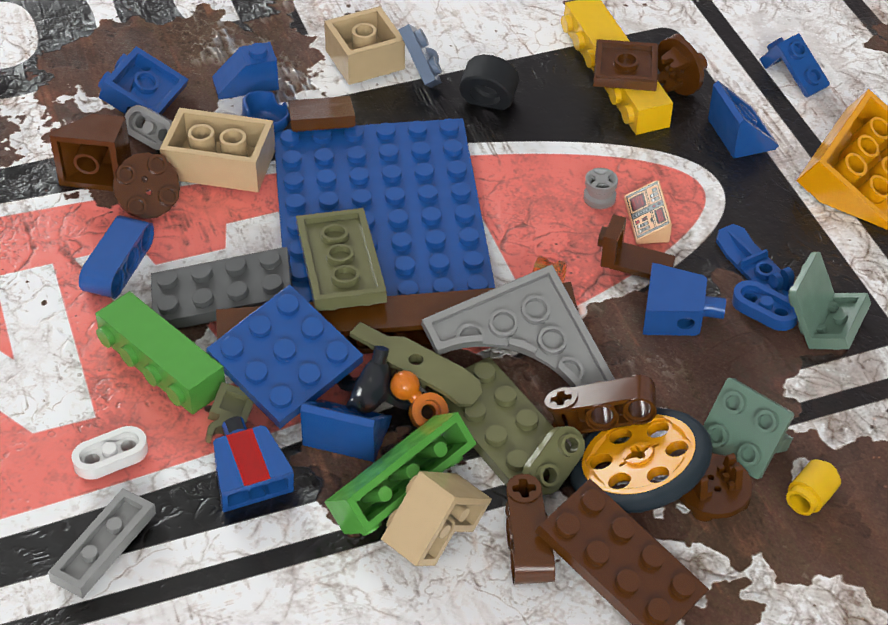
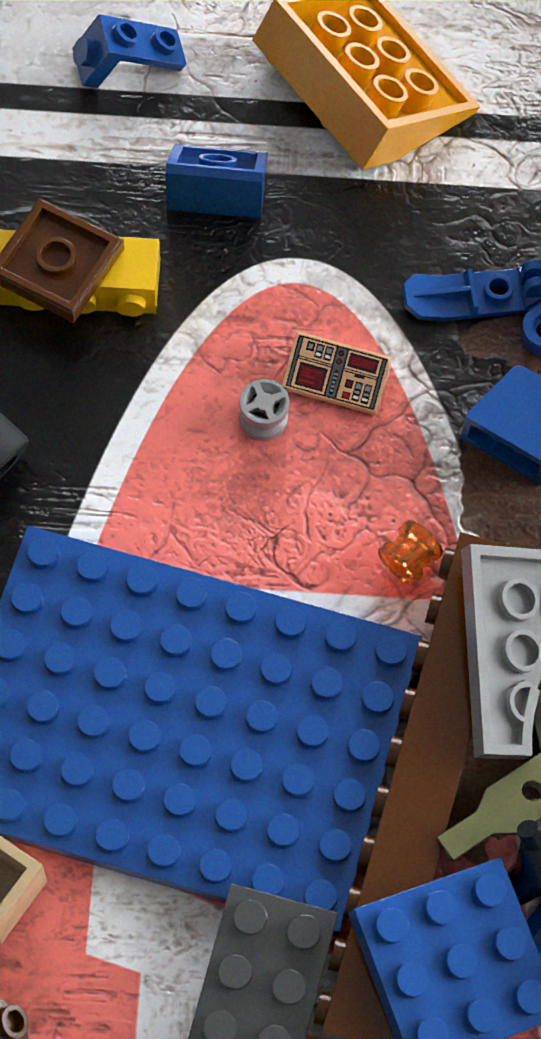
camera: 70 degrees left, 20 degrees up
olive plate [296,208,387,311] -> none
reddish brown bracket [597,214,675,279] -> none
reddish brown plate [657,33,708,96] -> none

